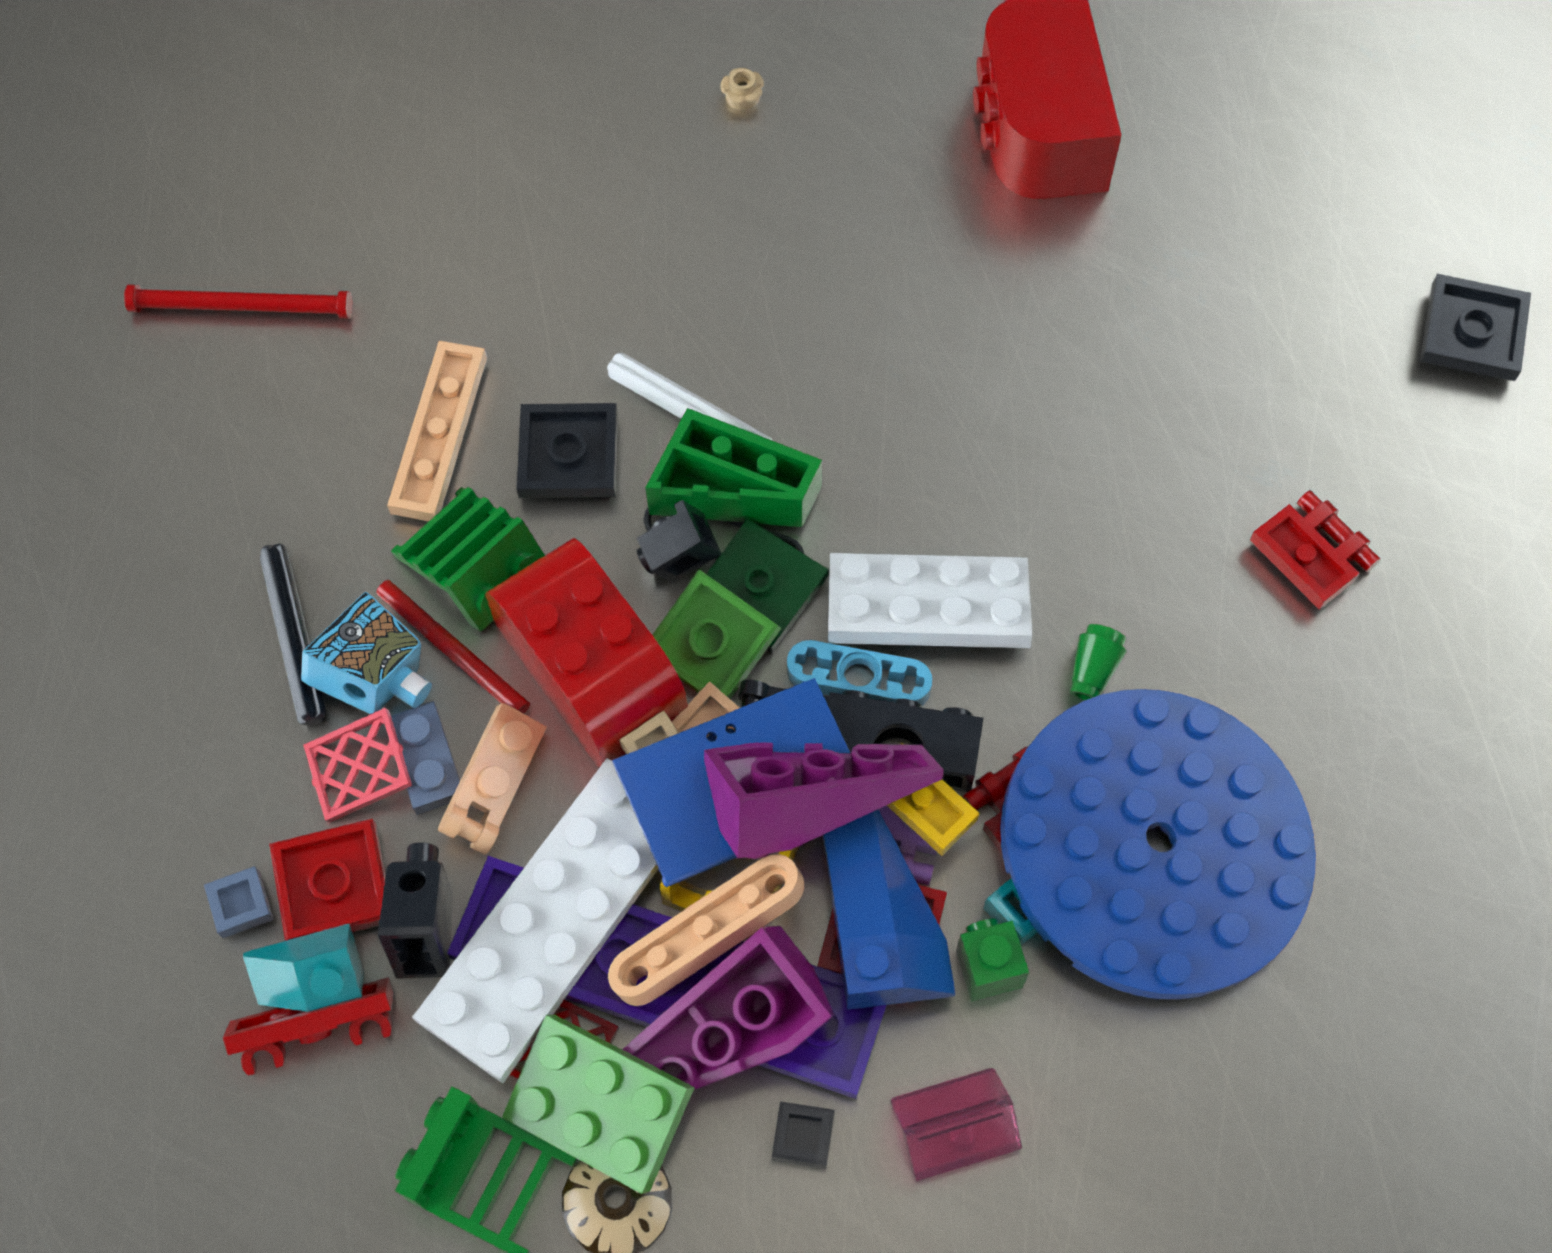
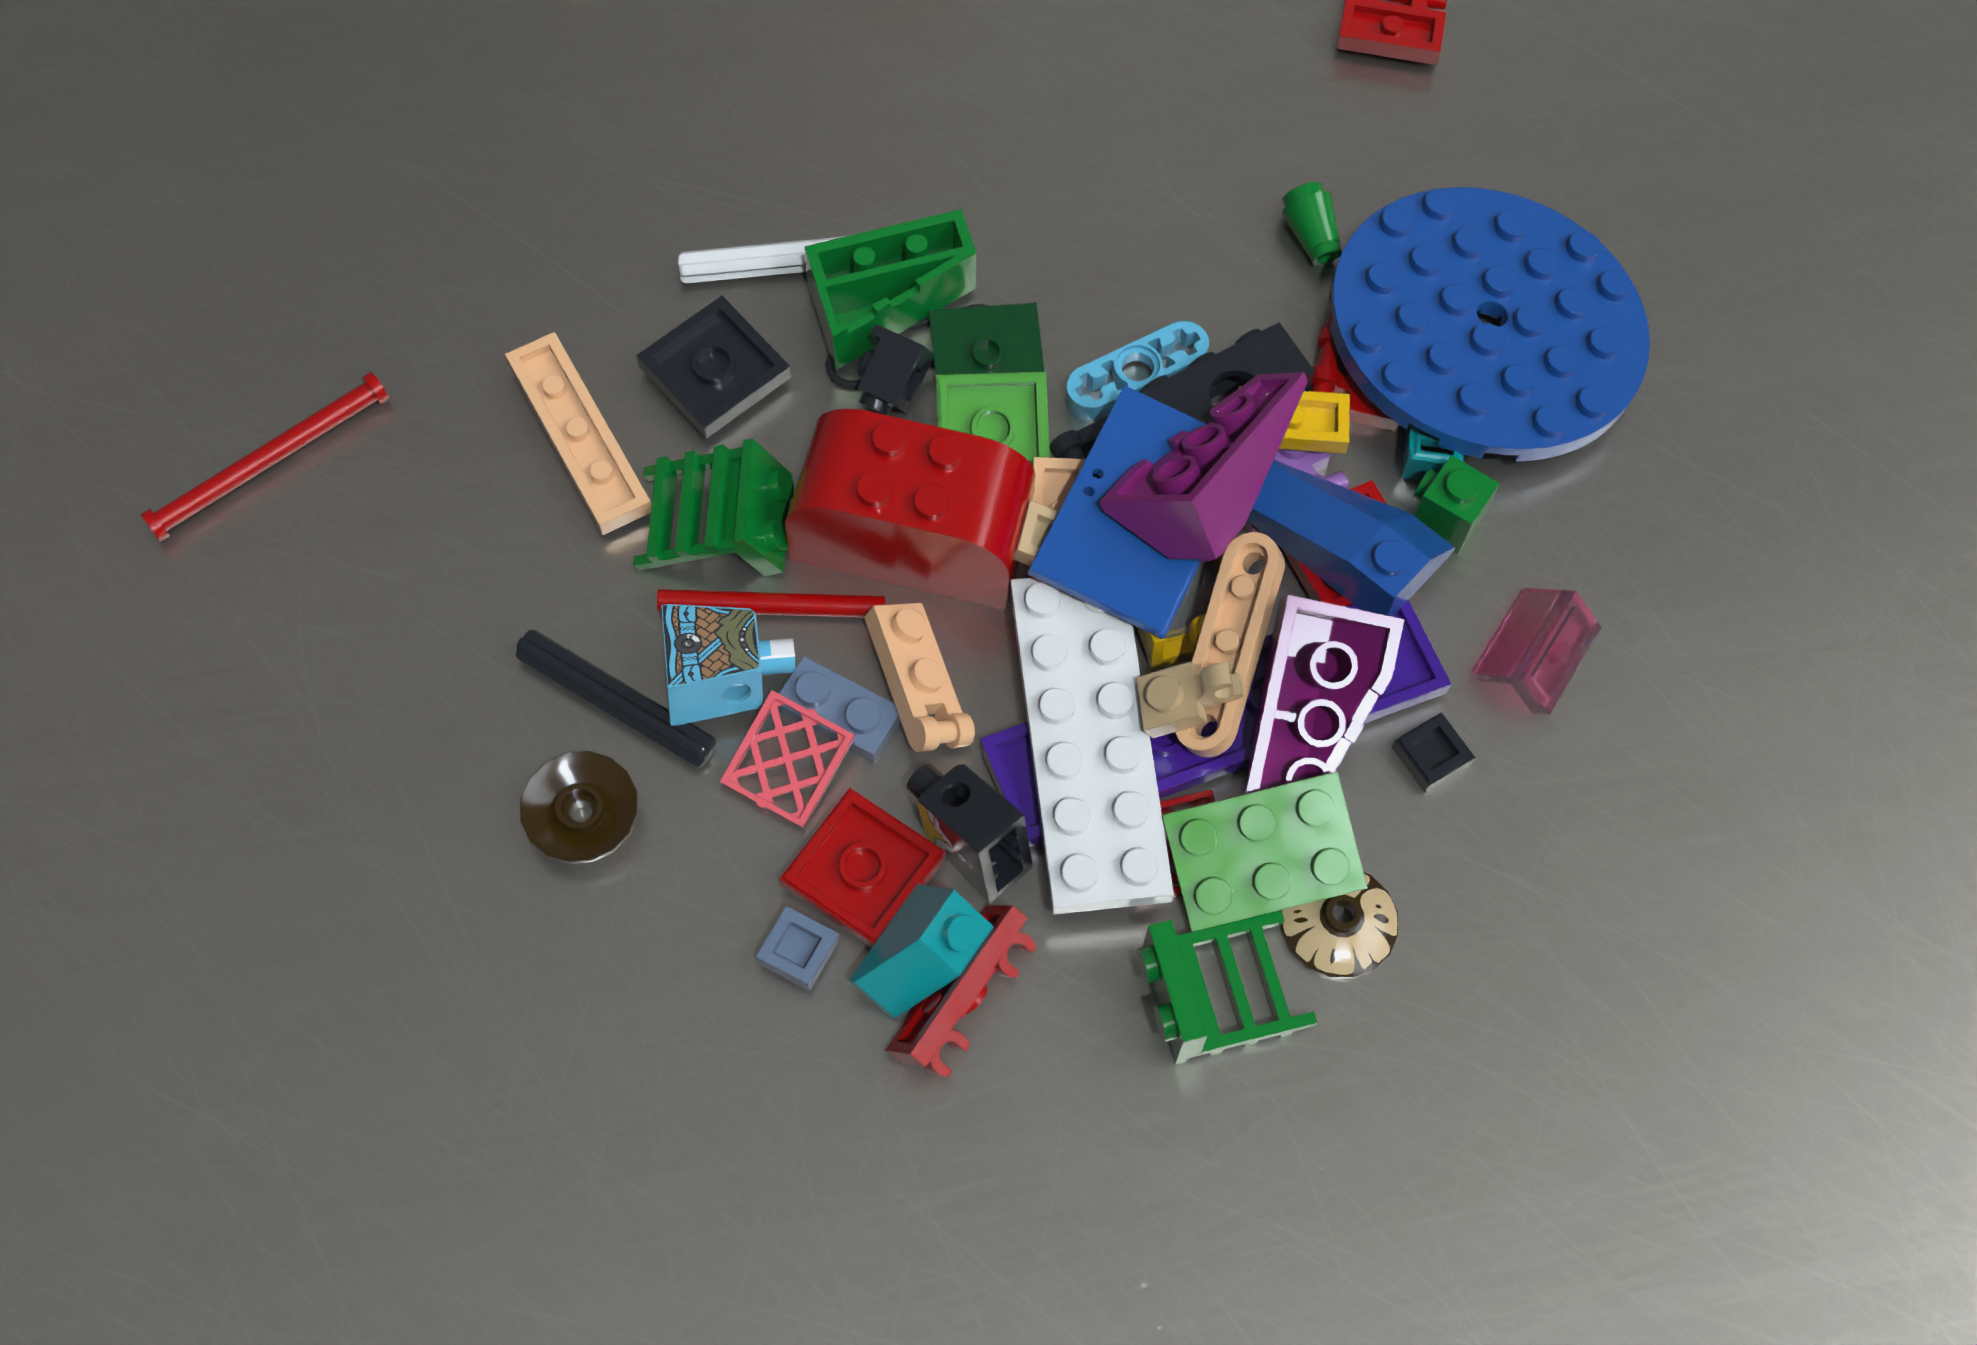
camera: 45 degrees left, 0 degrees up
white plate [828,553,1032,648] -> none
none -> dark brown dish [520,751,638,864]
none -> tan plate [1136,661,1244,738]

